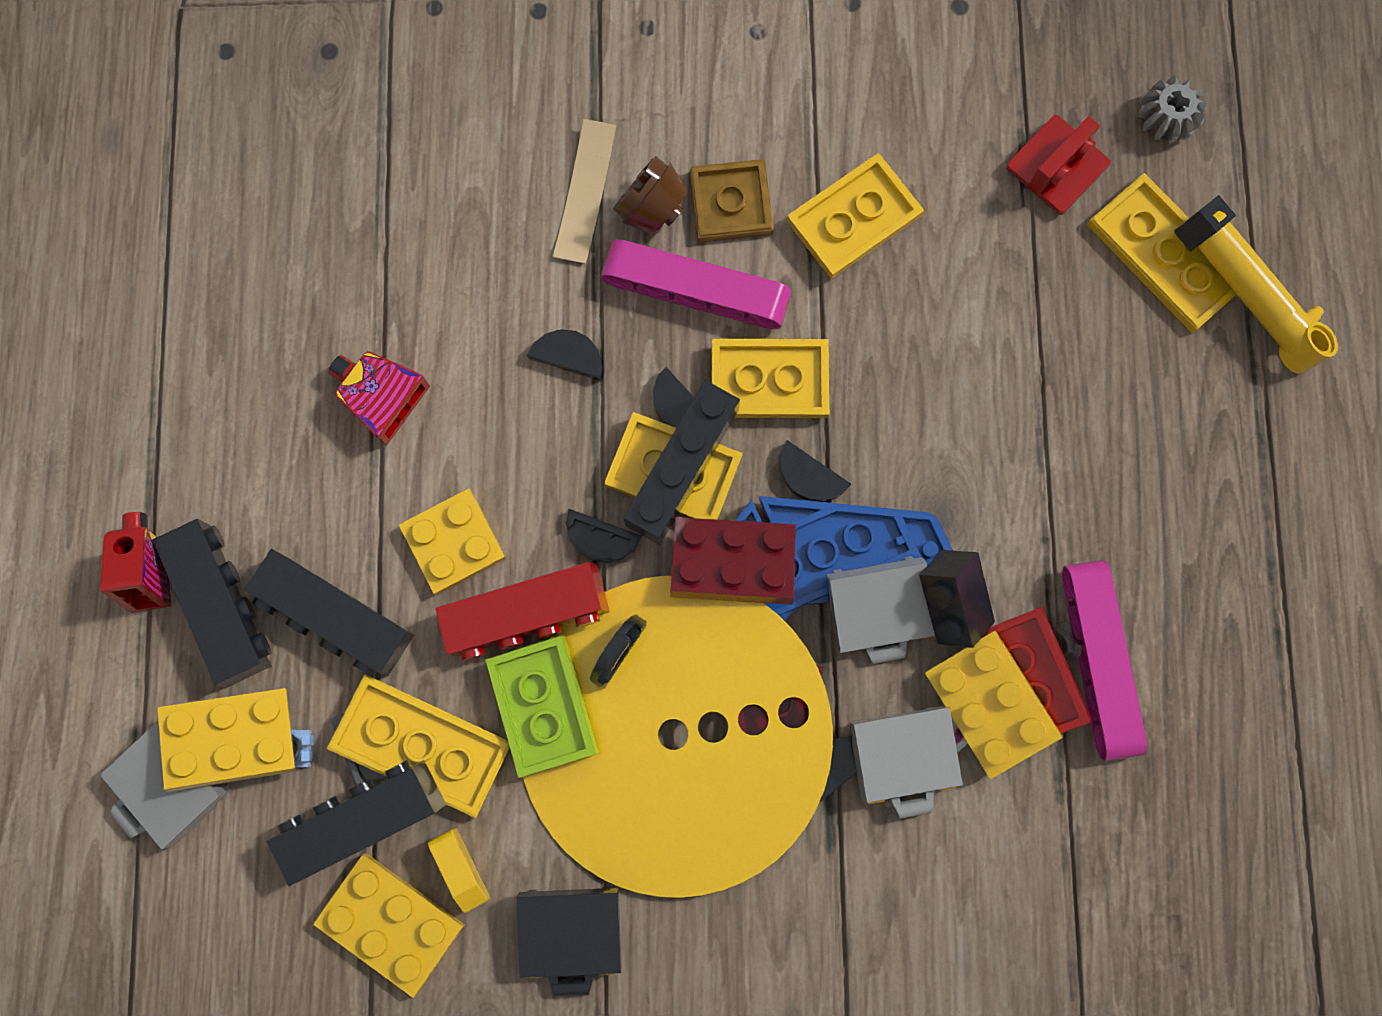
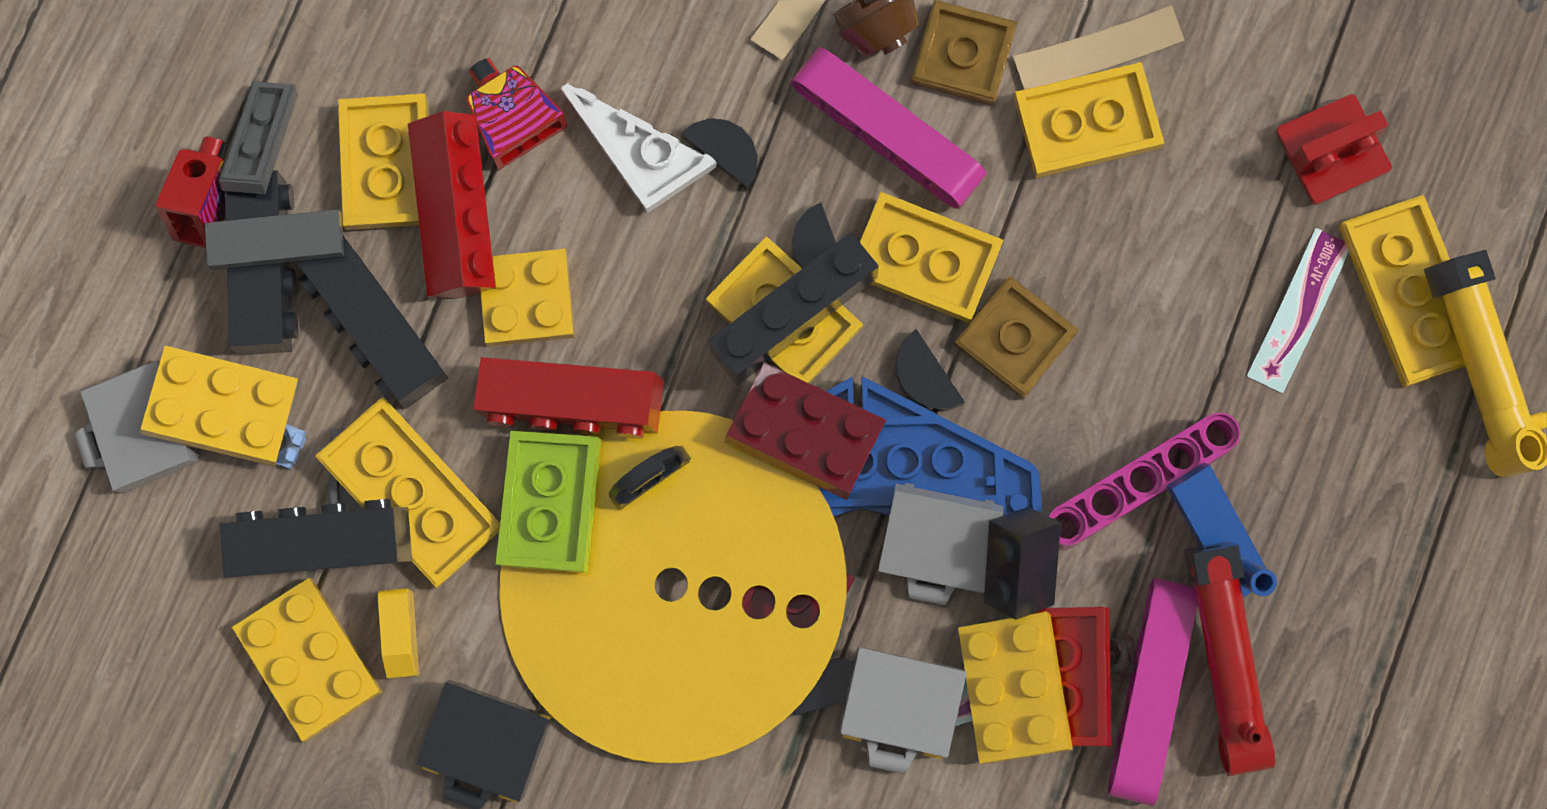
camera: 25 degrees right, 0 degrees up
black tile [566,509,643,563] -> none
light grey gear [1138,75,1207,145] -> none
none -> dark grey tile [205,209,344,270]
none -> dark grey tile [219,81,298,194]
none -> yellow plate [338,93,429,230]
none -> red brick [408,111,496,298]
none -> white wing [561,83,717,214]
none -> pearl gold tile [954,276,1079,400]
none -> tan sticker [1013,5,1185,89]
none -> dark pink beam [1048,413,1240,550]
none -> blue piece [1166,462,1277,597]
none -> red piece [1184,541,1275,777]
none -> sticker [1247,228,1349,394]

